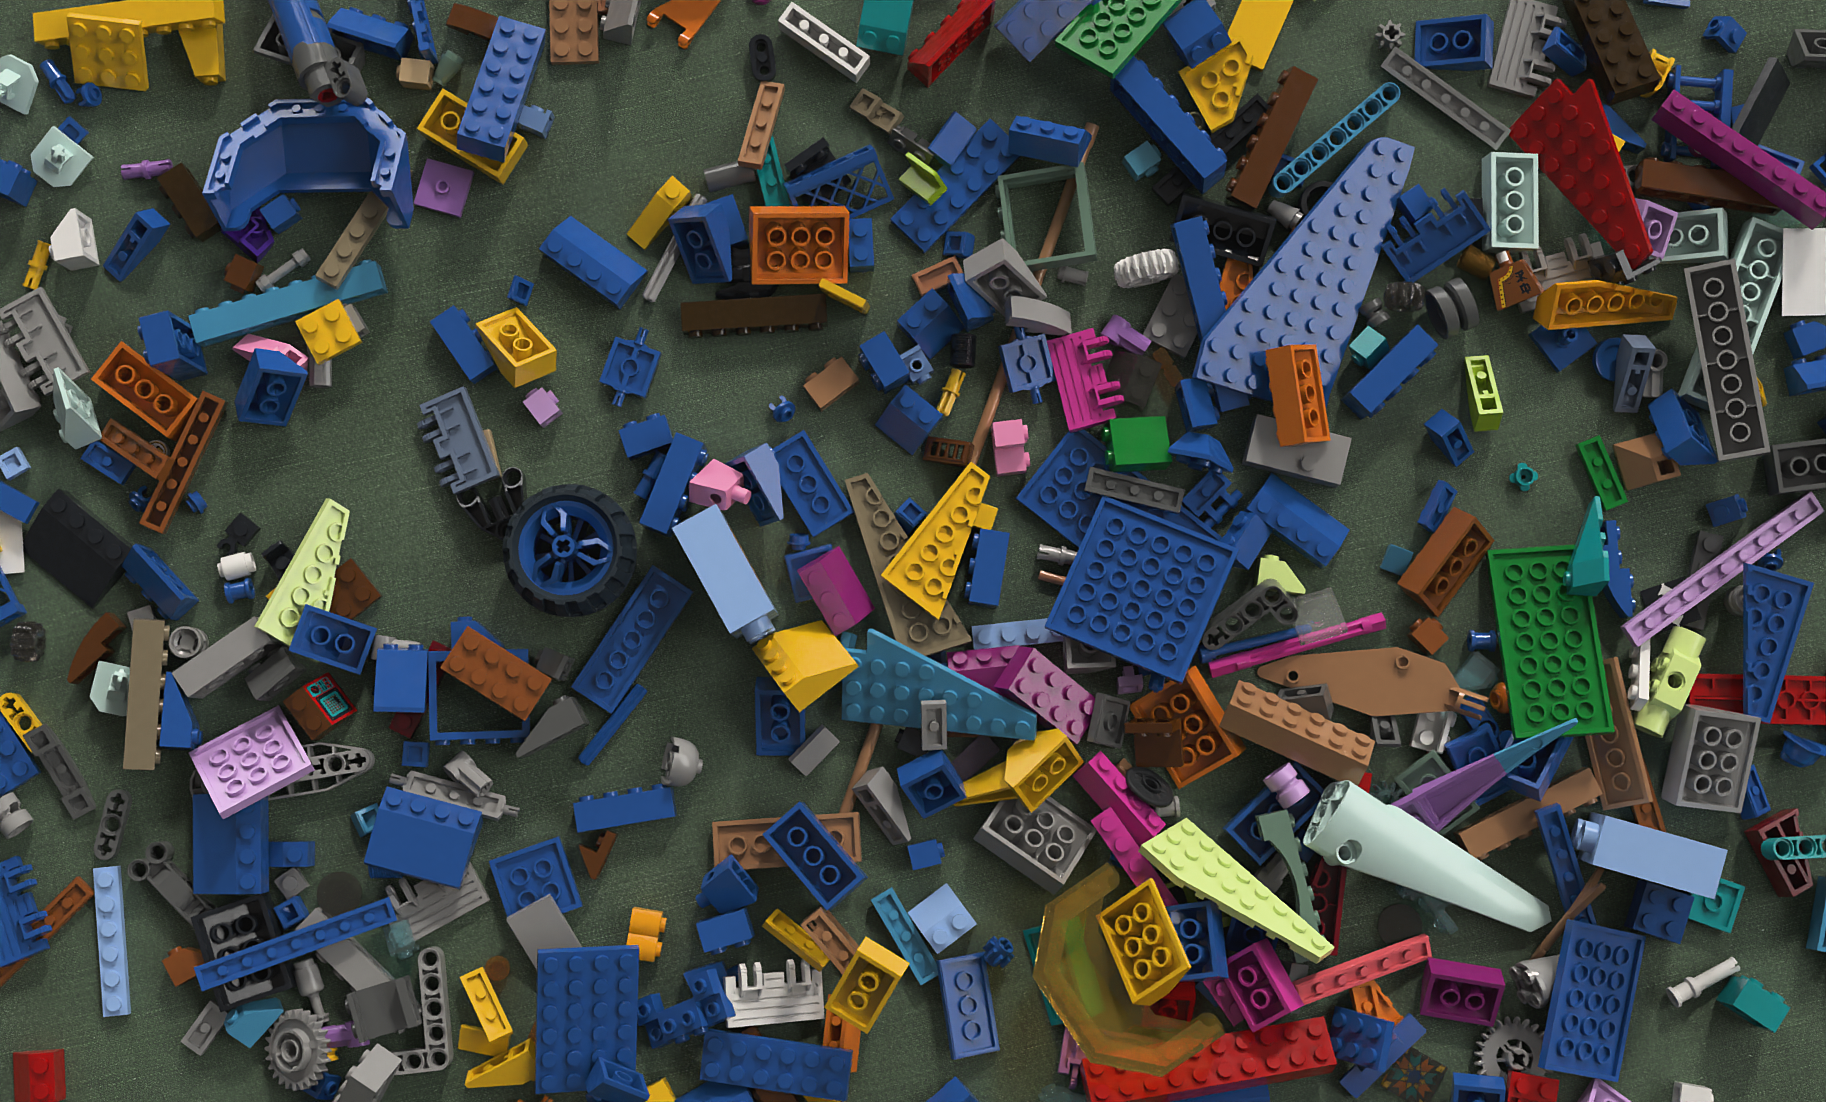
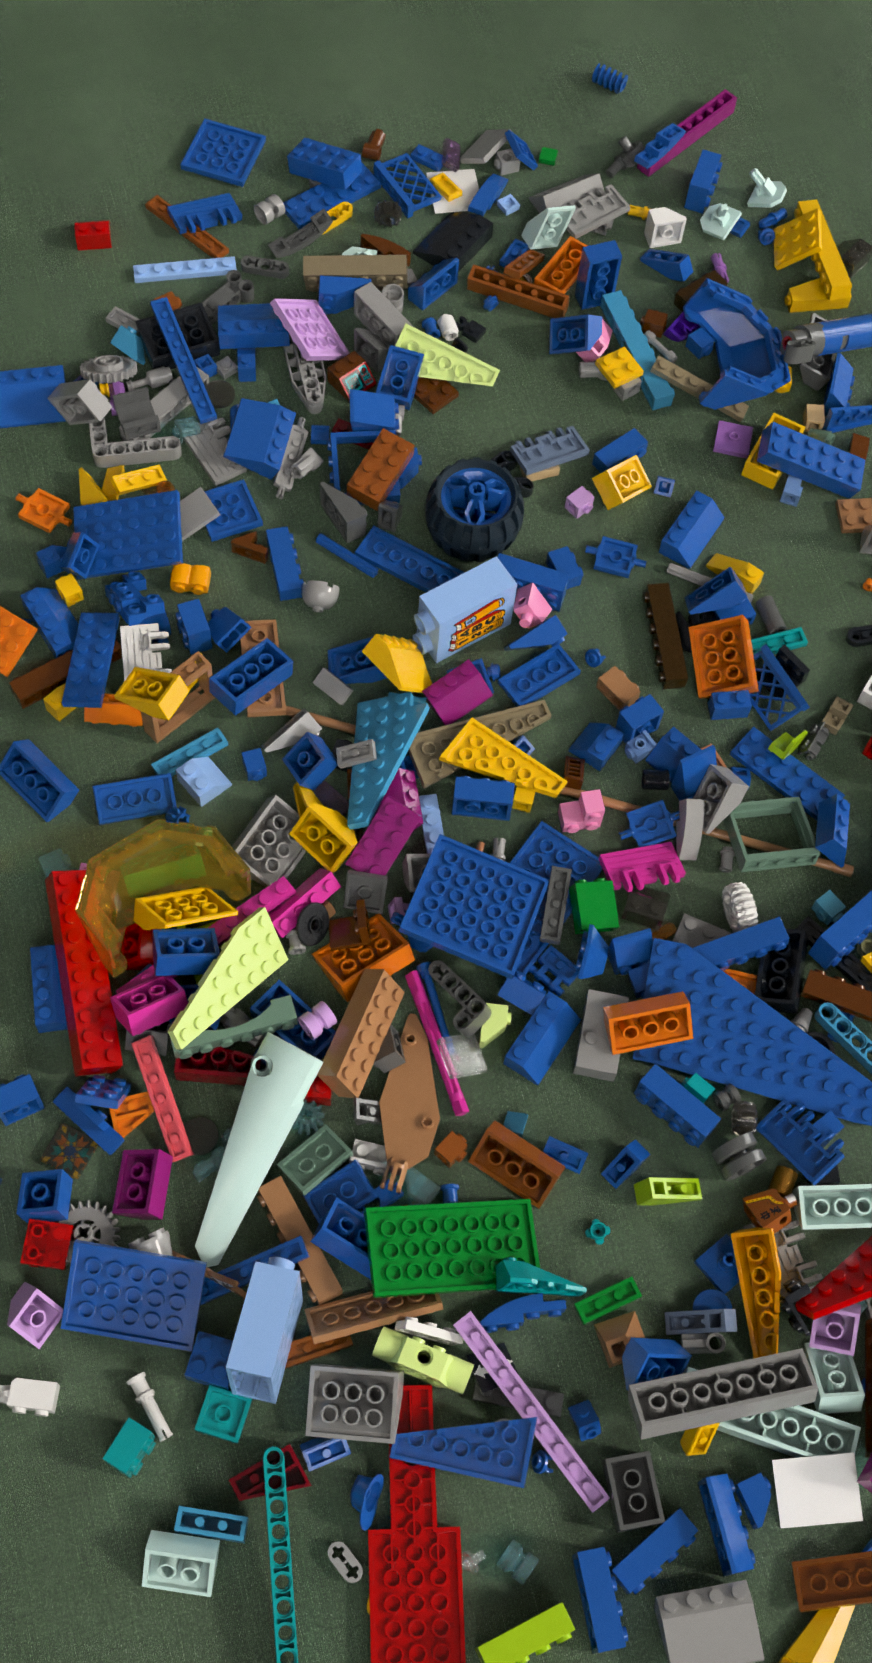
camera: 85 degrees right, 20 degrees down
medium nougat plate [738,81,785,170] -> none
yellow tile [818,278,870,314] -> none
blue slope [927,111,977,166] -> none
yellow axle [936,368,966,417] -> none
medium lavender piece [1100,314,1152,359] -> none
medium lavender plate [1392,718,1578,832] -> none

